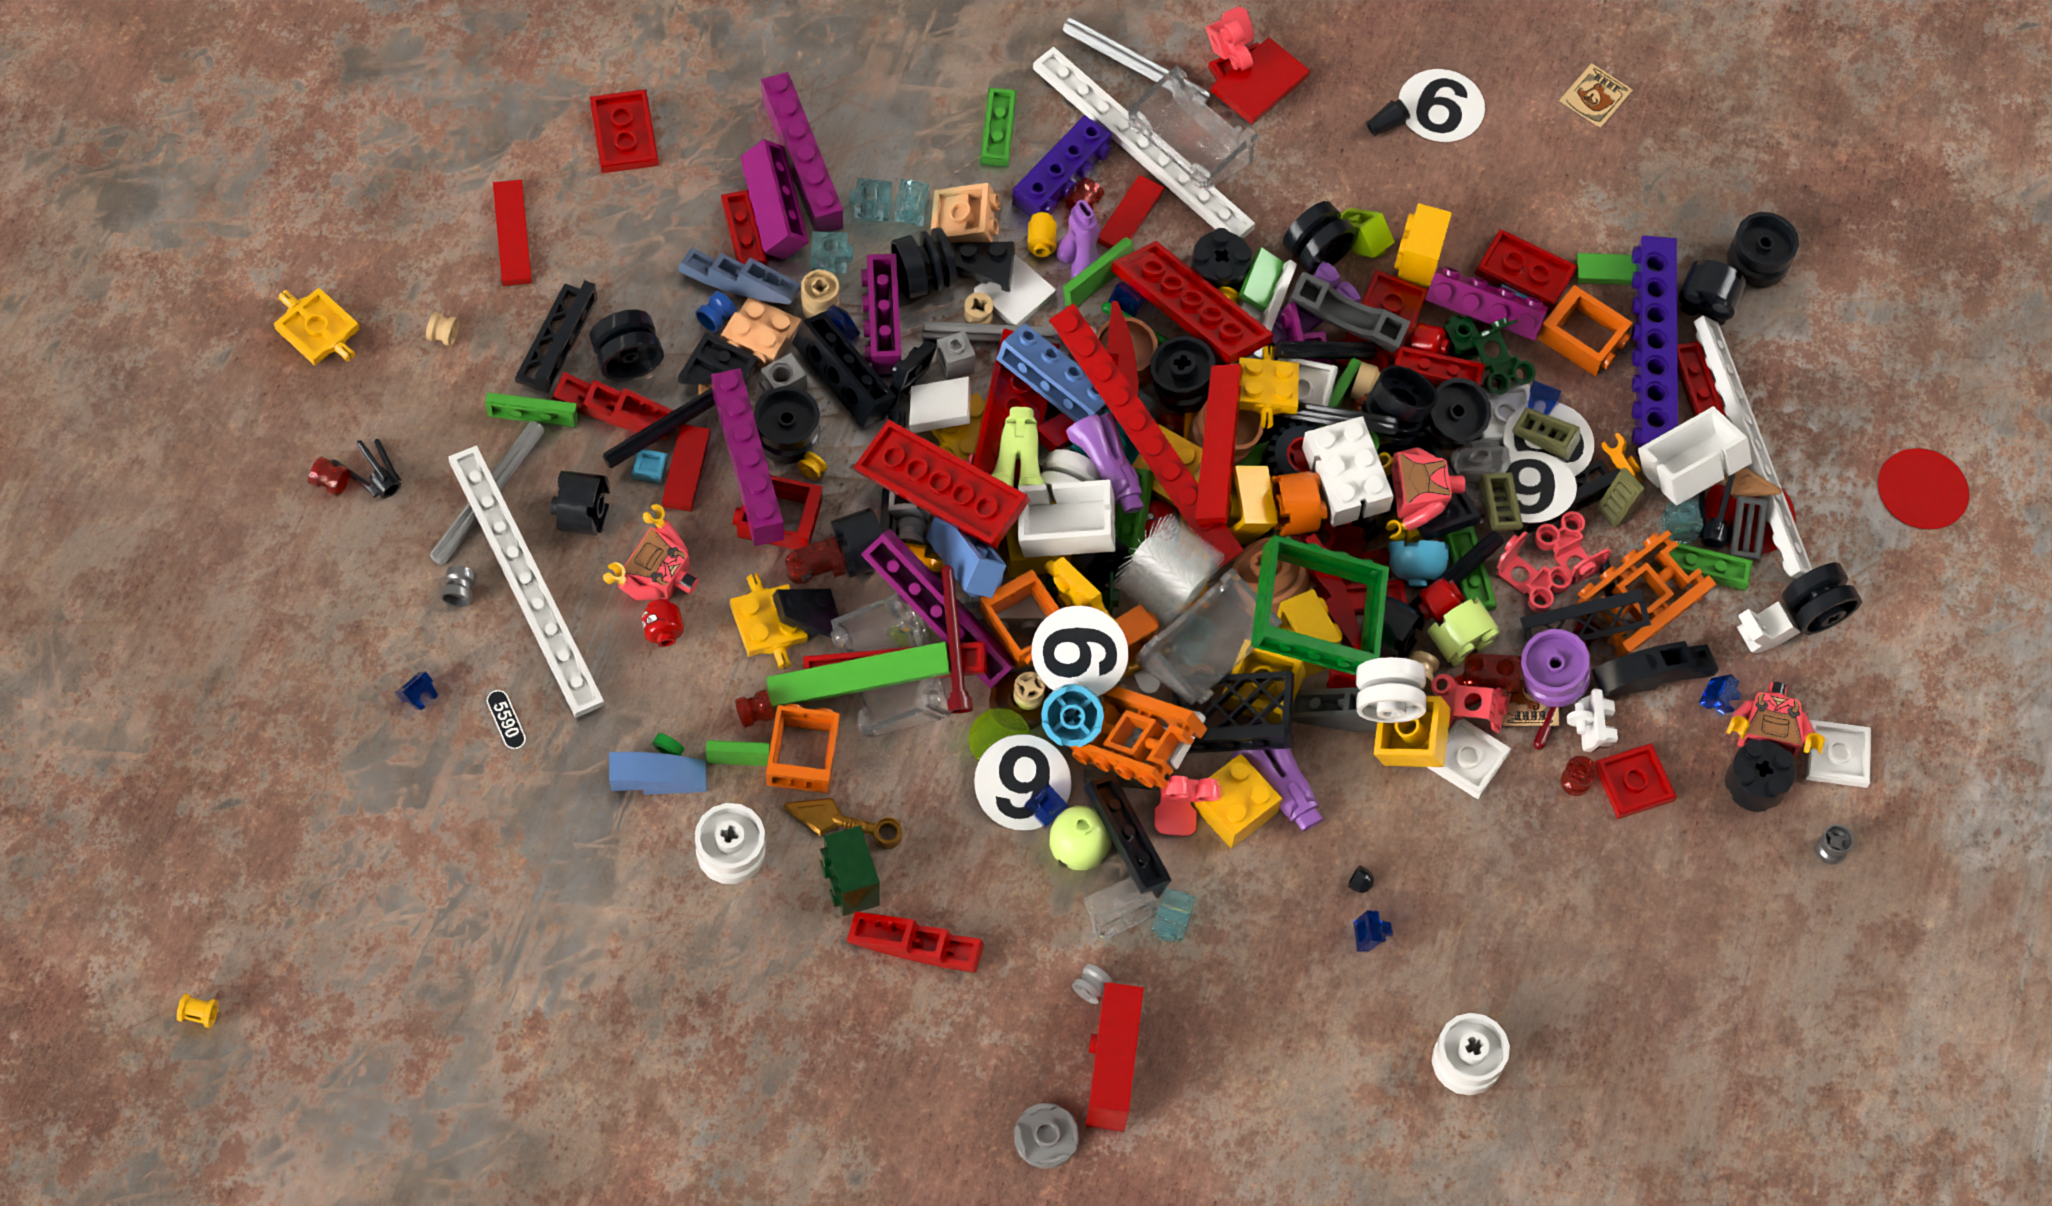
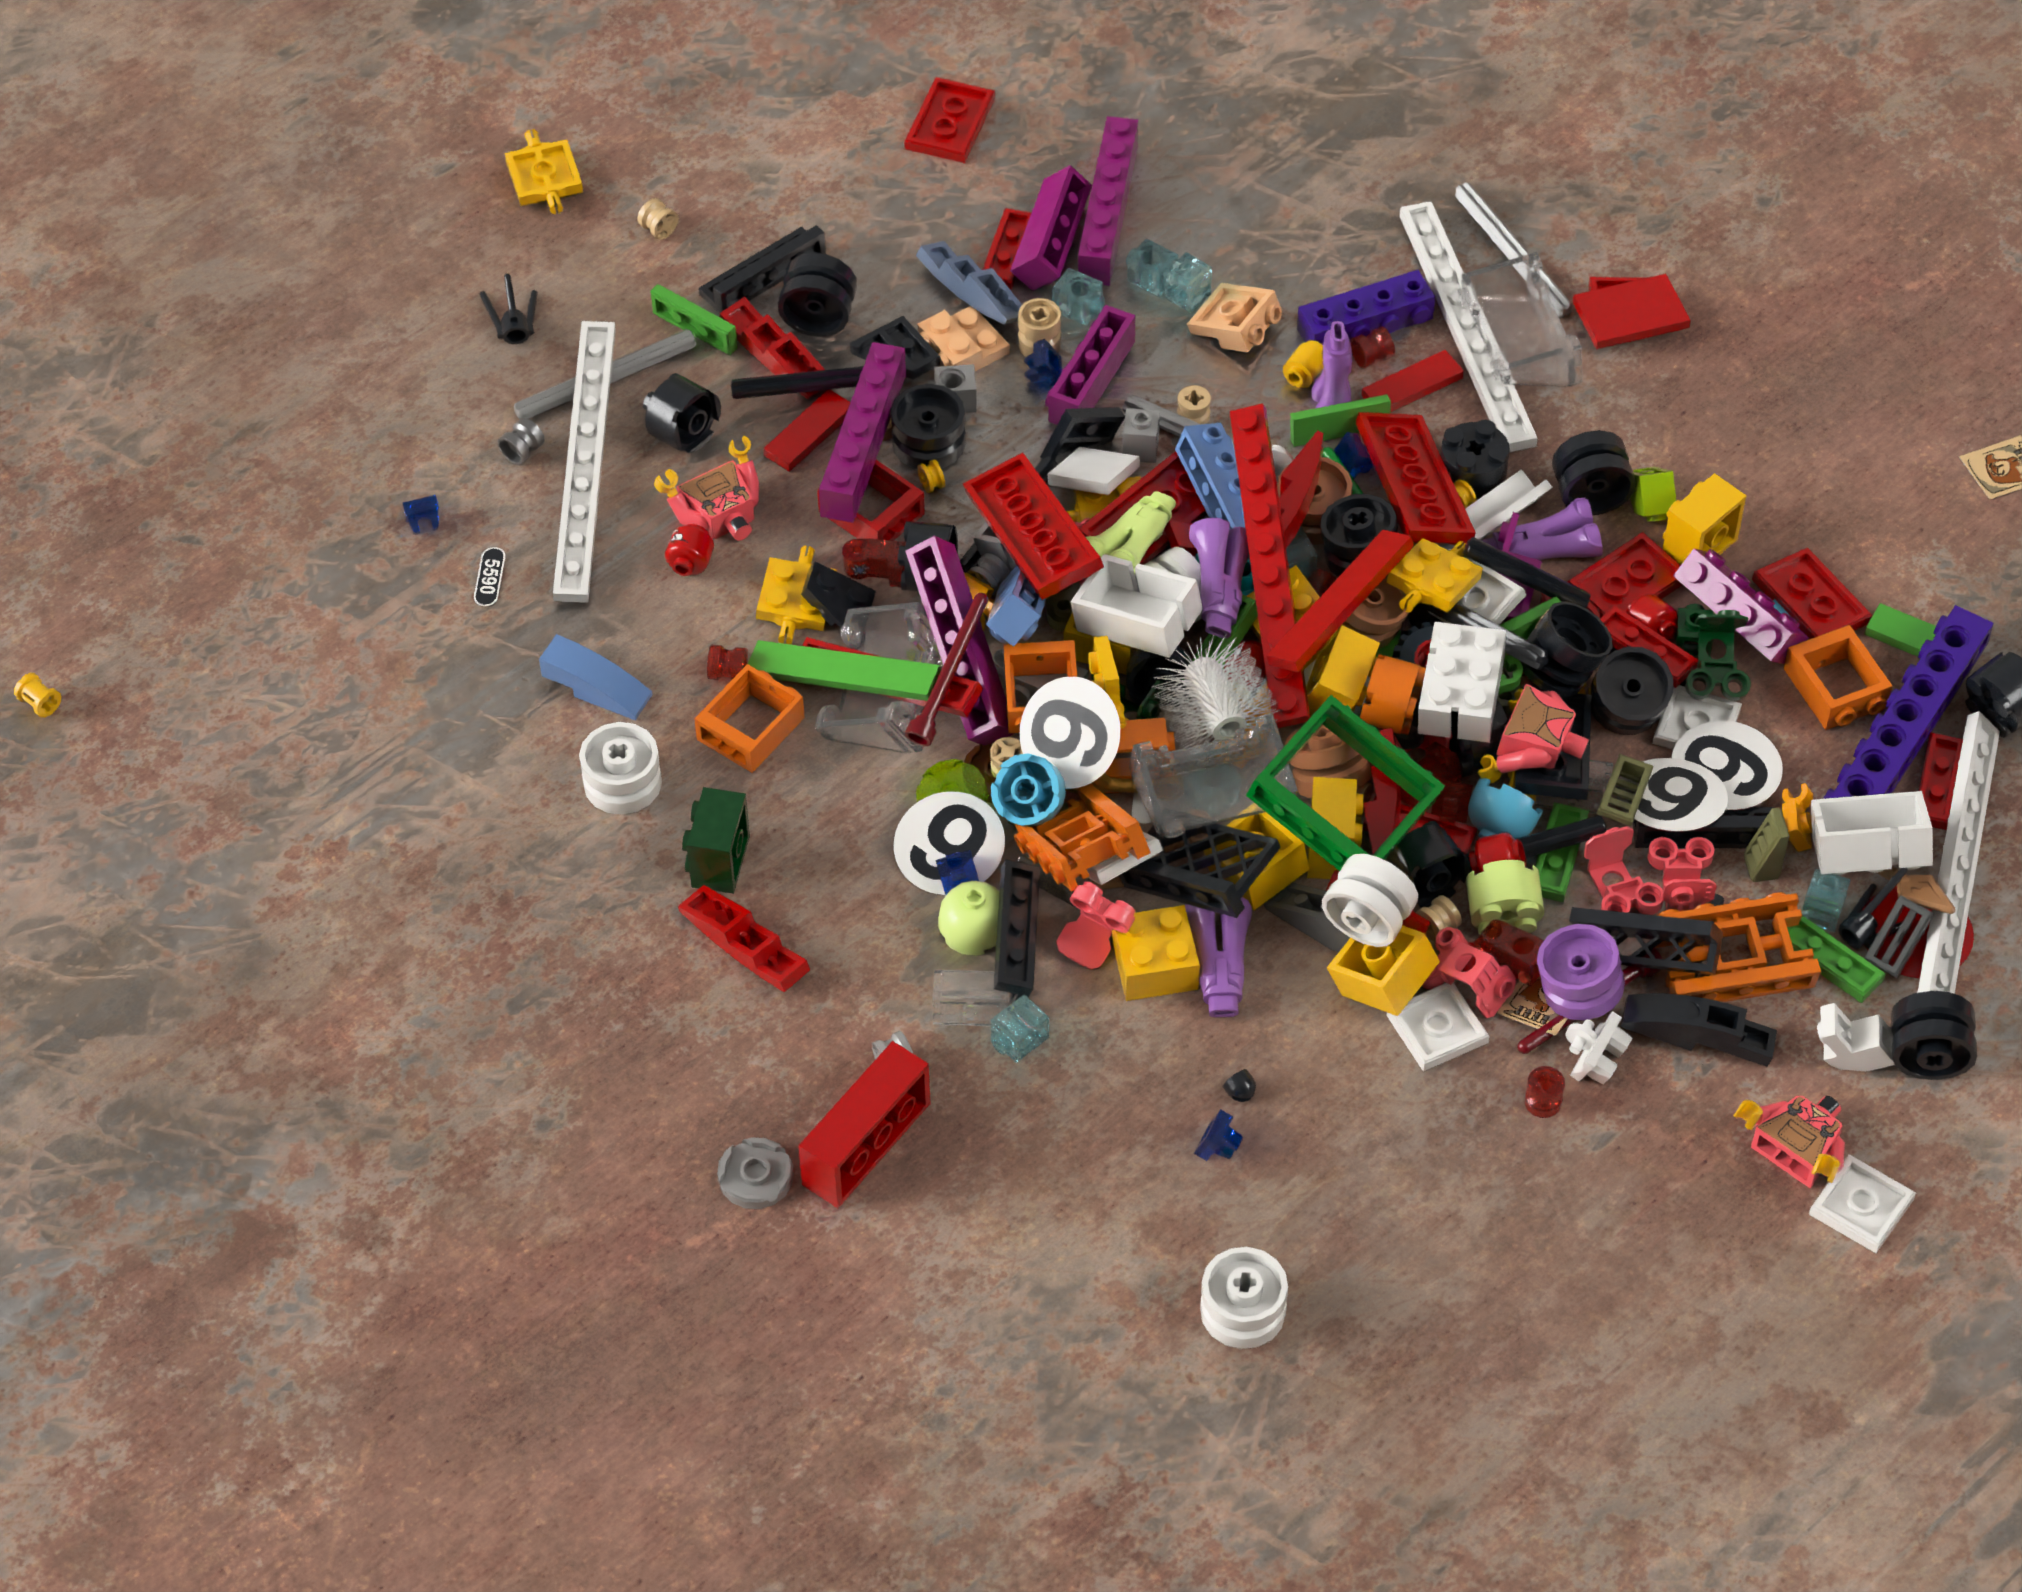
camera: 35 degrees right, 10 degrees down
clear red wheel [308,456,351,496] -> none
red tile [493,179,532,286] -> none
medium azure tile [631,449,668,484] -> none
green tile [652,733,685,756] -> none
blue wheel [695,291,737,333] -> none
bright green tile [706,740,770,766] -> none
pearl gold piece [784,798,903,849] -> none
black brick [792,312,896,428] -> none
black wheel [891,227,958,300] -> none
black wing [955,241,1015,292] -> none
white tile [974,255,1057,326] -> none
bright green tile [980,87,1017,167] -> none
coral piece [1205,6,1255,71] -> none
tile [1238,247,1285,312] -> none
dark grey arch [1287,271,1411,354] -> none
black cone [1366,99,1410,136] -> none
white sticker [1399,69,1485,142] -> none
light grey tile [1450,439,1511,482] -> none
olive slope [1512,407,1580,461] -> none
clear blue tile [1528,380,1563,415] -> none
red tile [1594,743,1677,819] -> none
clear blue tile [1699,674,1741,714] -> none
black brick [1725,739,1796,812] -> none
flat silver wheel [1815,824,1854,864] -> none

